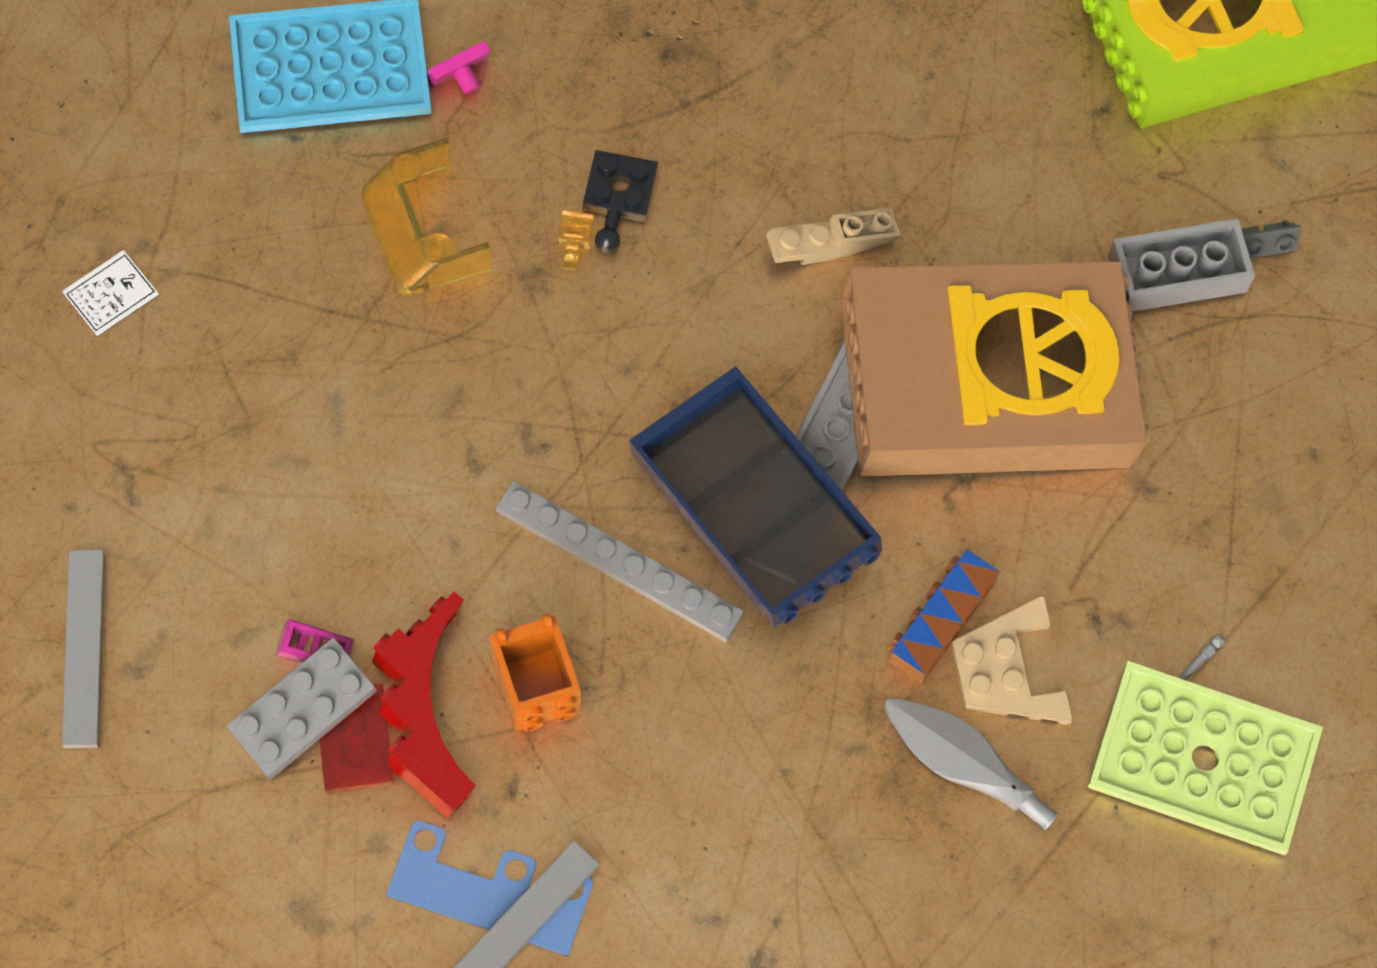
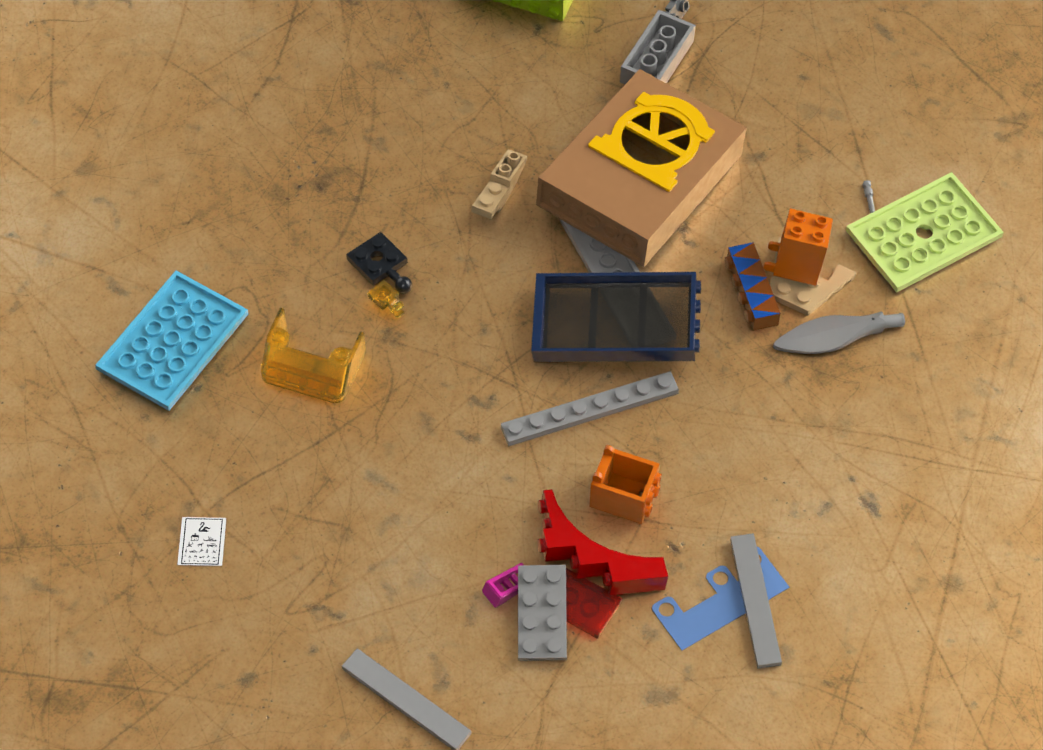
camera: 45 degrees left, 10 degrees down
dark pink tile [427,41,490,95] -> none
none -> orange container [764,208,833,286]

